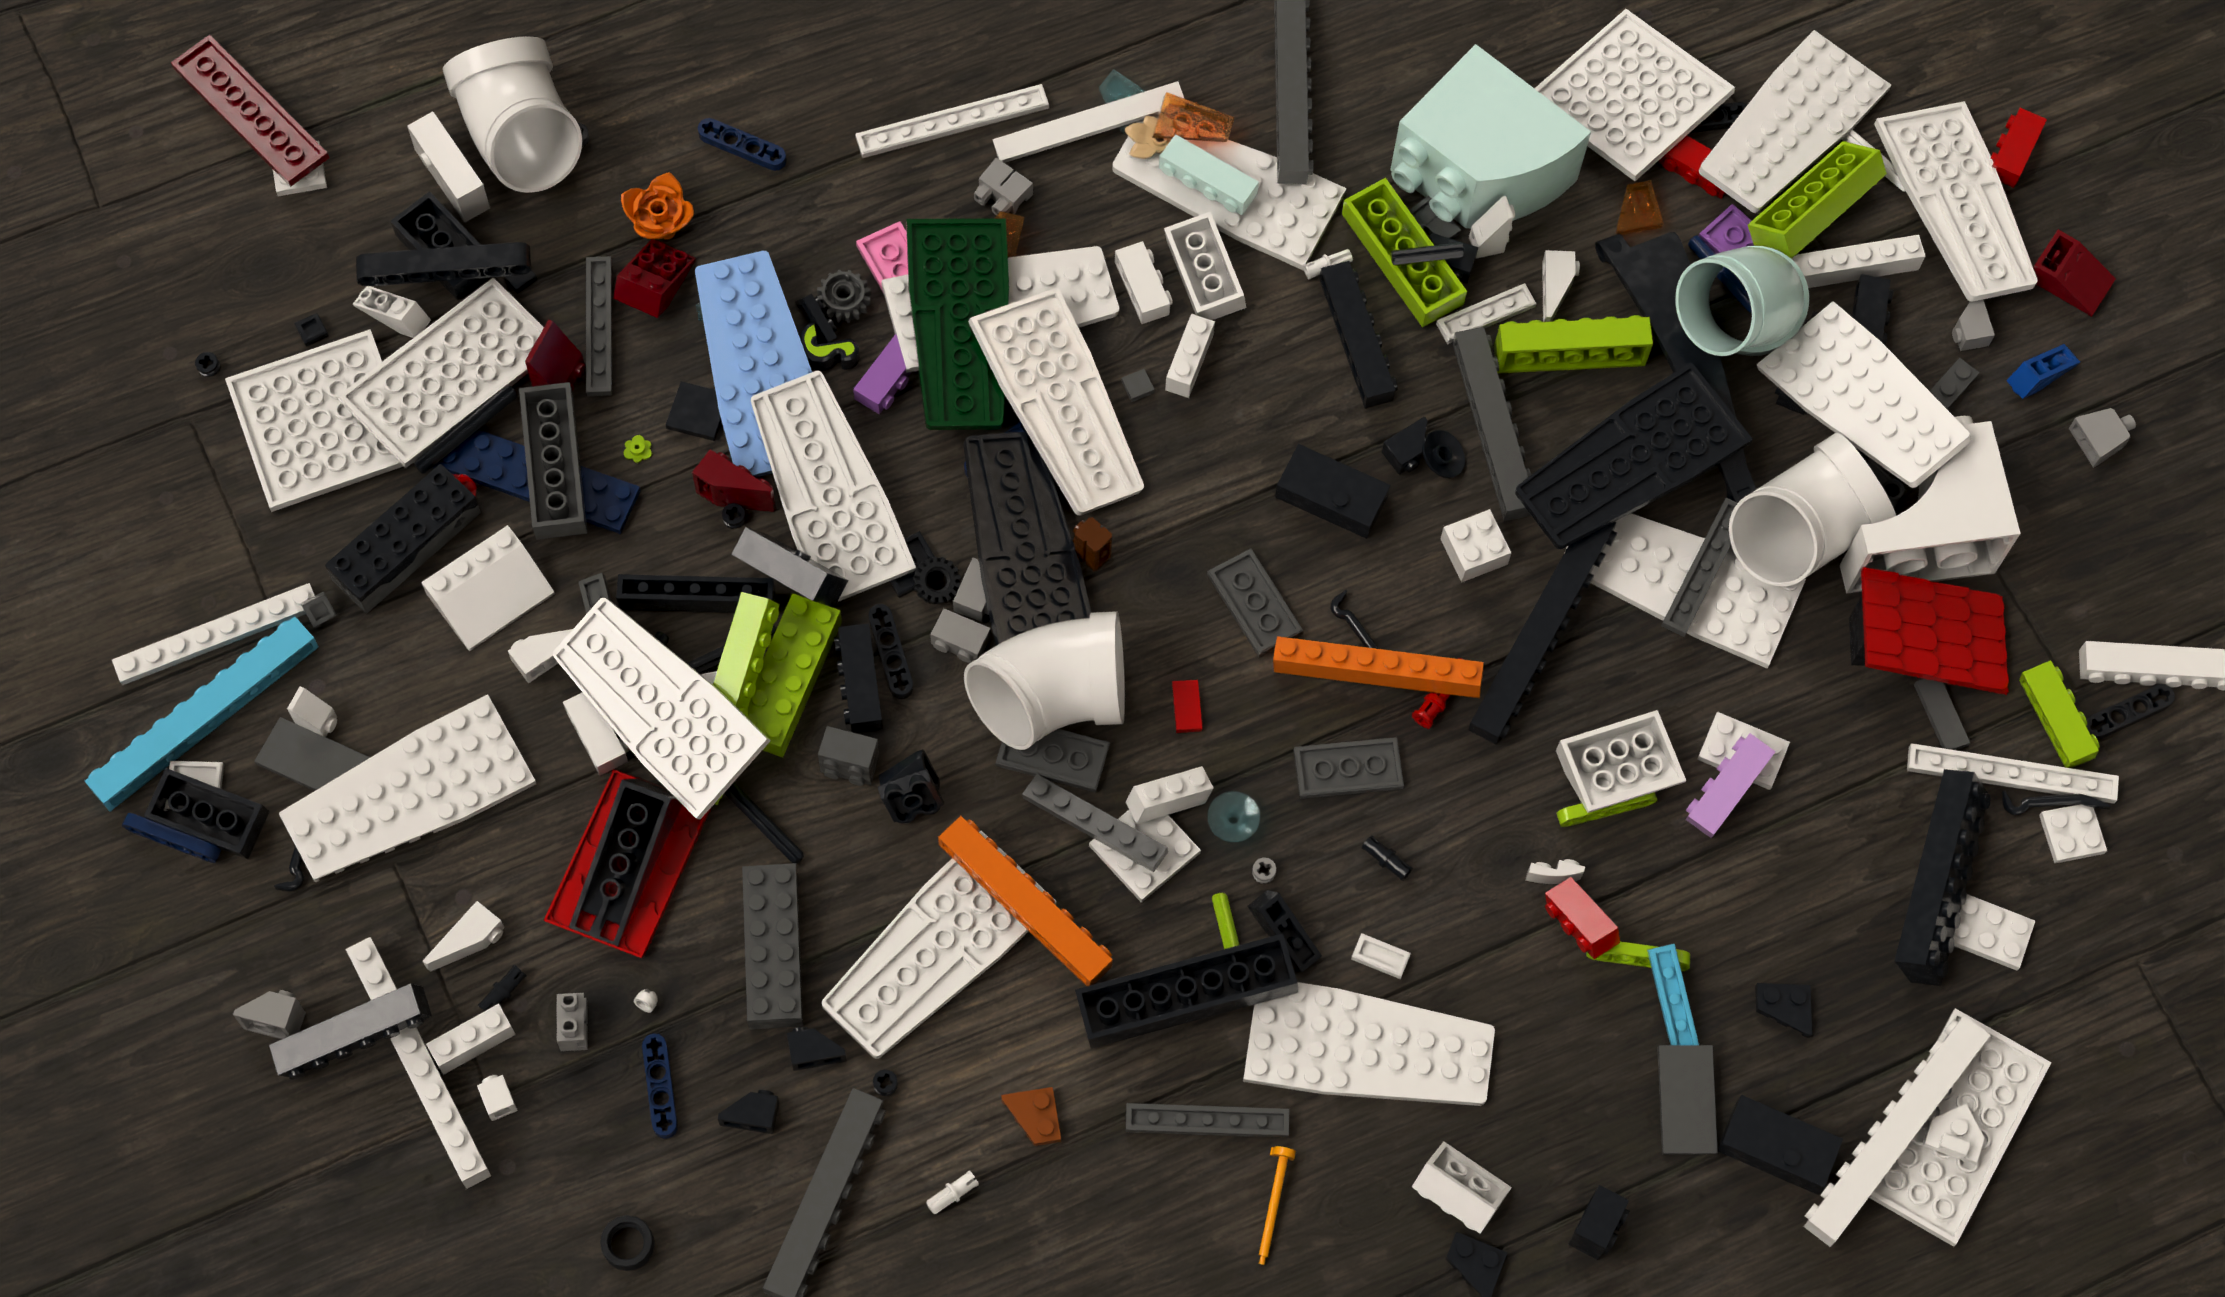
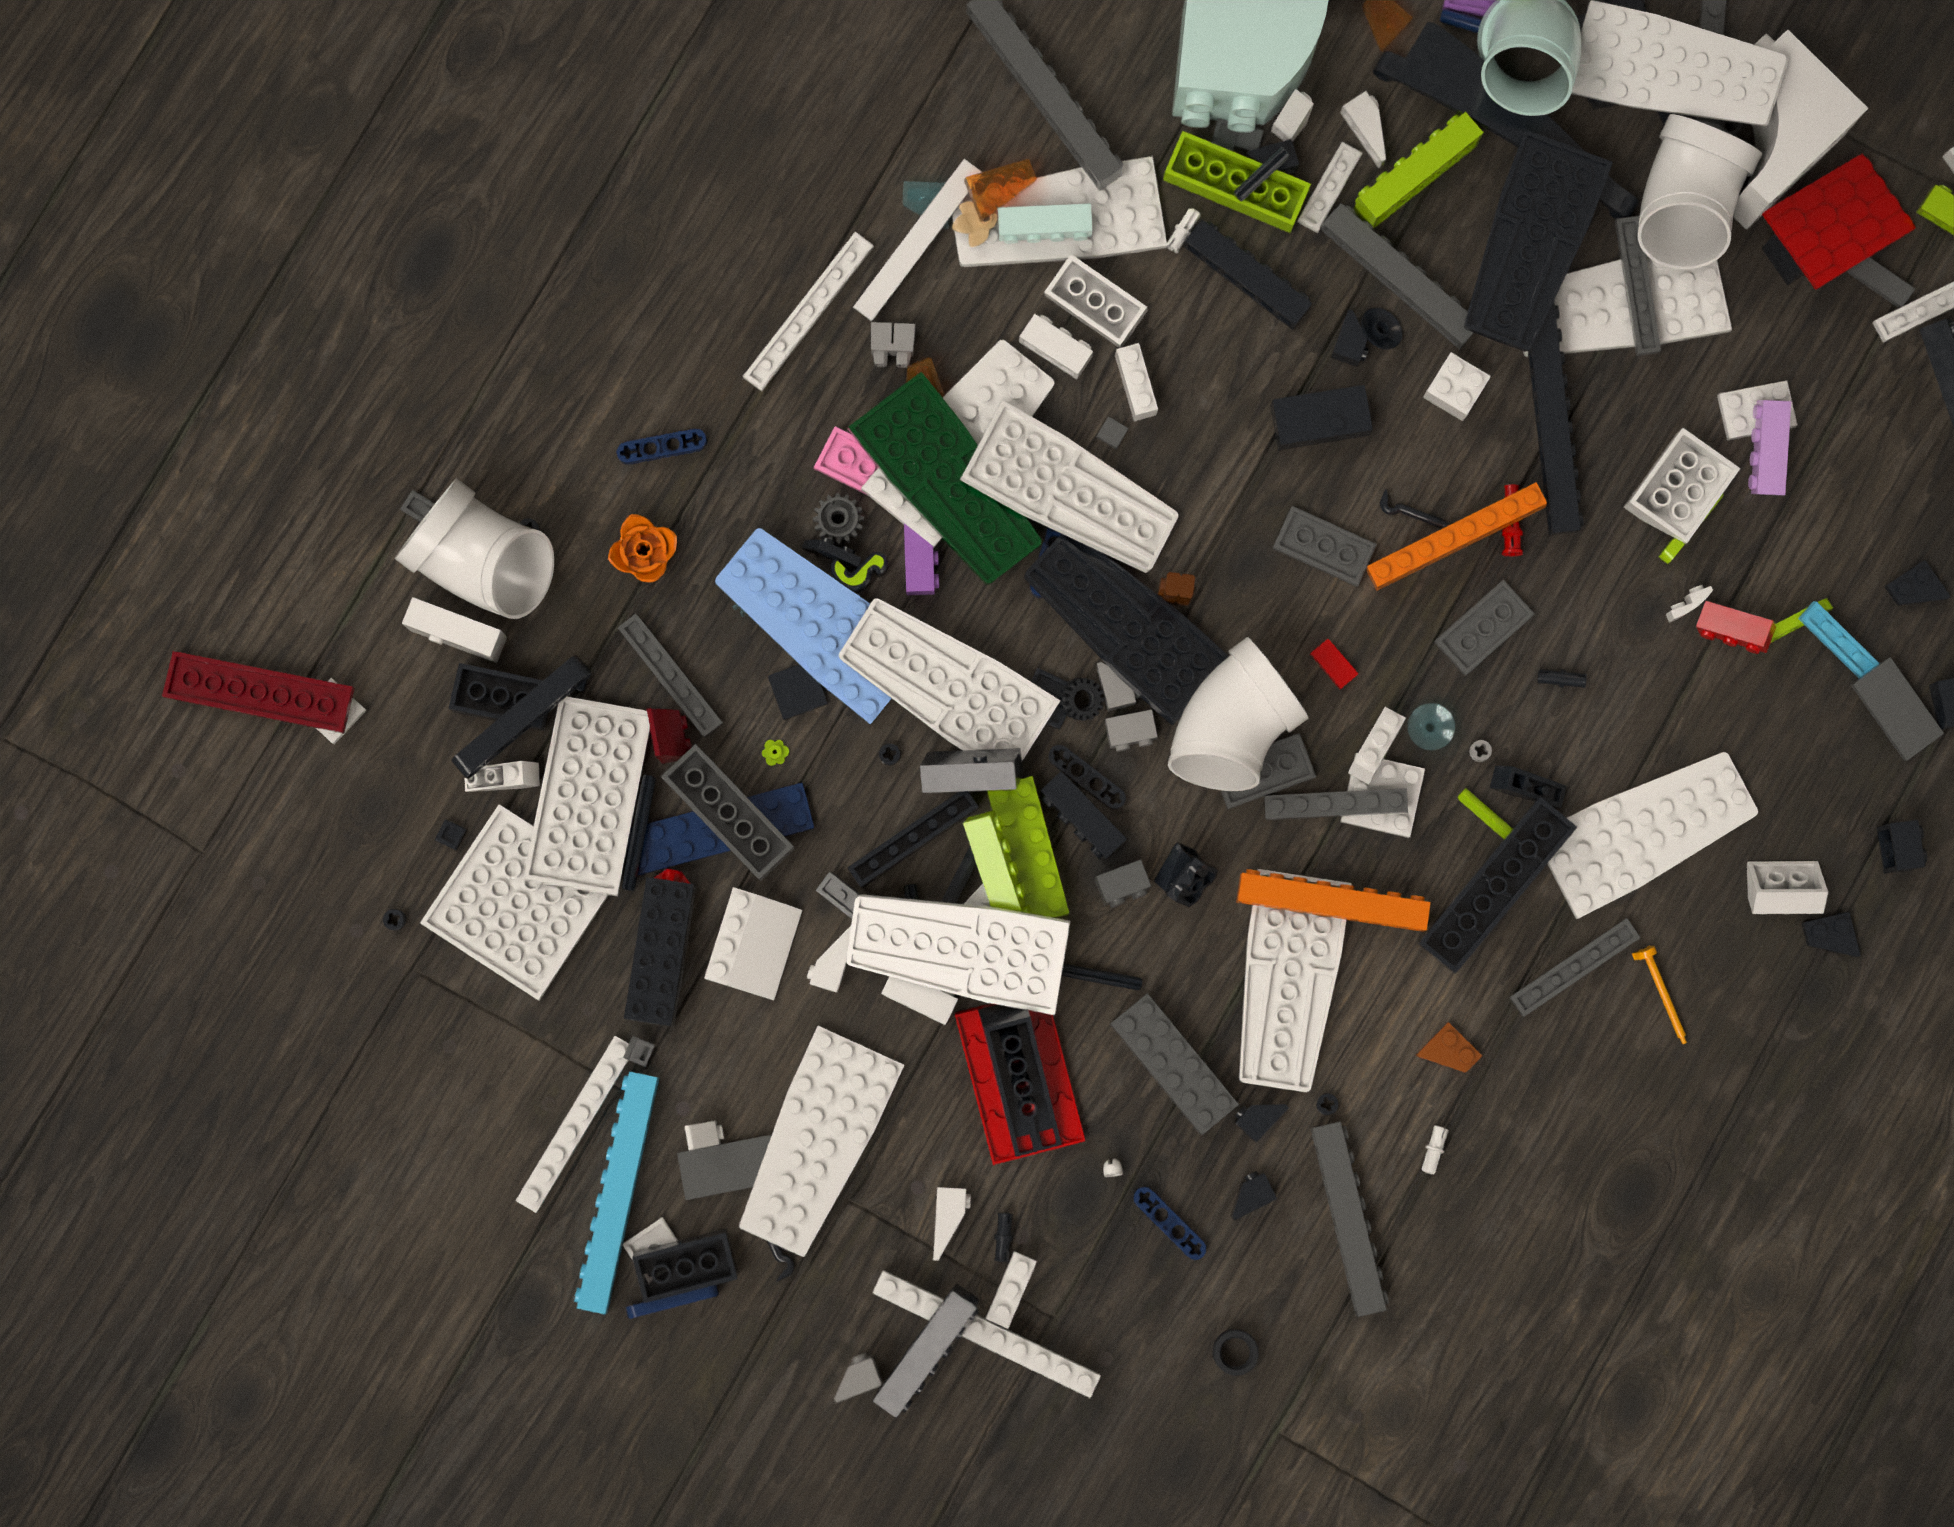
camera: 35 degrees left, 15 degrees up
white brick [477,1075,517,1121] -> none
light grey hips [557,993,588,1051] -> none
dark red slope [613,239,696,318] -> none
dark red slope [692,449,776,512] -> none
white tile [1351,933,1411,979] -> none

